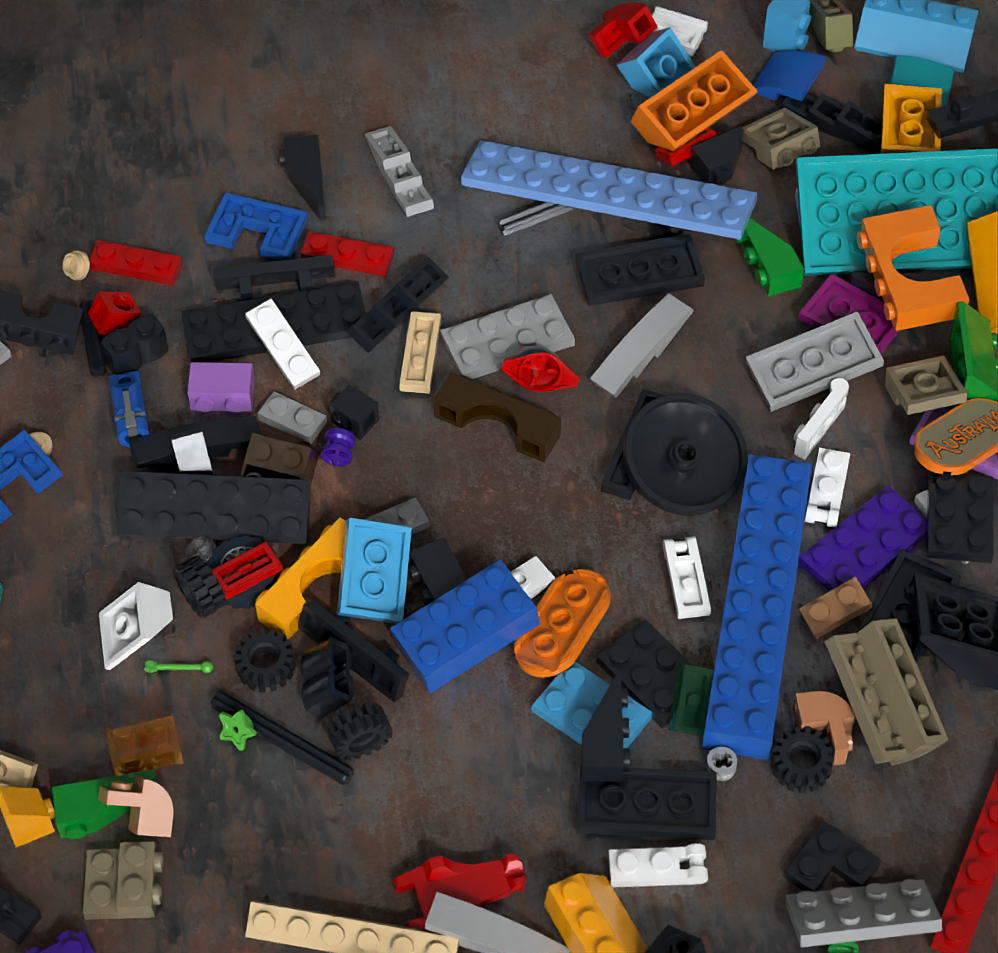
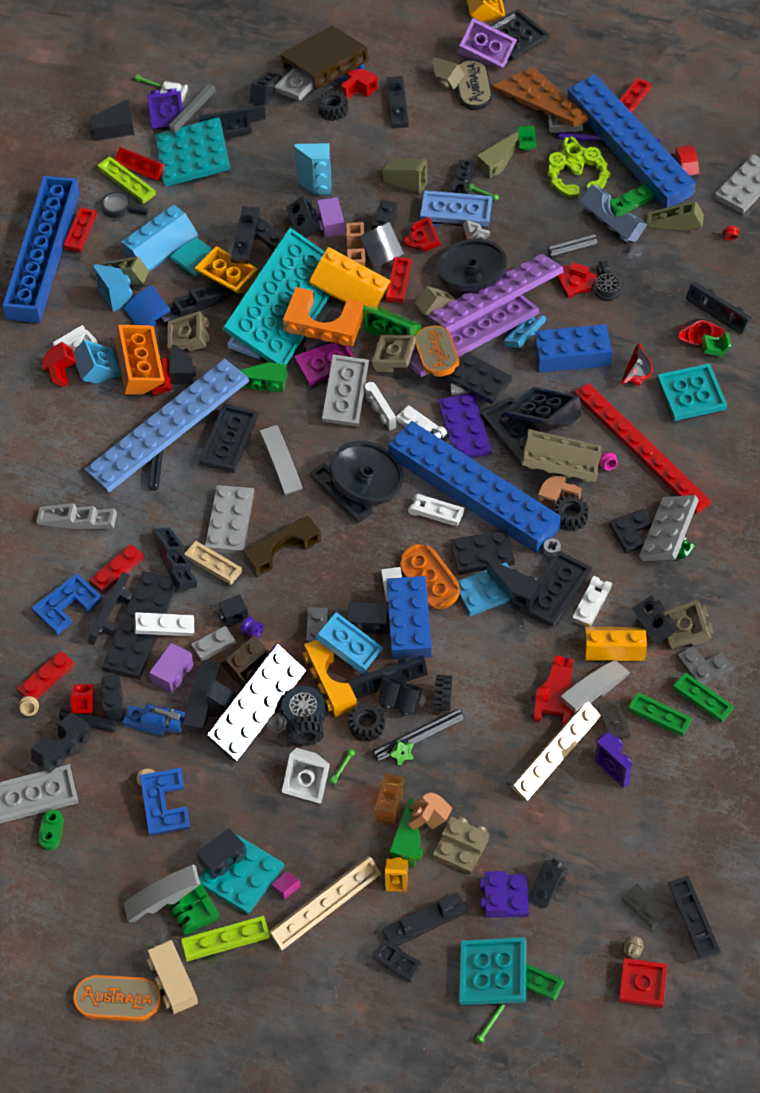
camera: 60 degrees left, 0 degrees up
red tile [211,541,283,600] -> none
black slope [279,135,326,220] -> none
red hat [501,346,580,392] -> none
clear green plate [668,664,714,736] -> none
medium nougat plate [799,577,873,639] -> none
none -> dark pink plate [599,452,618,471]

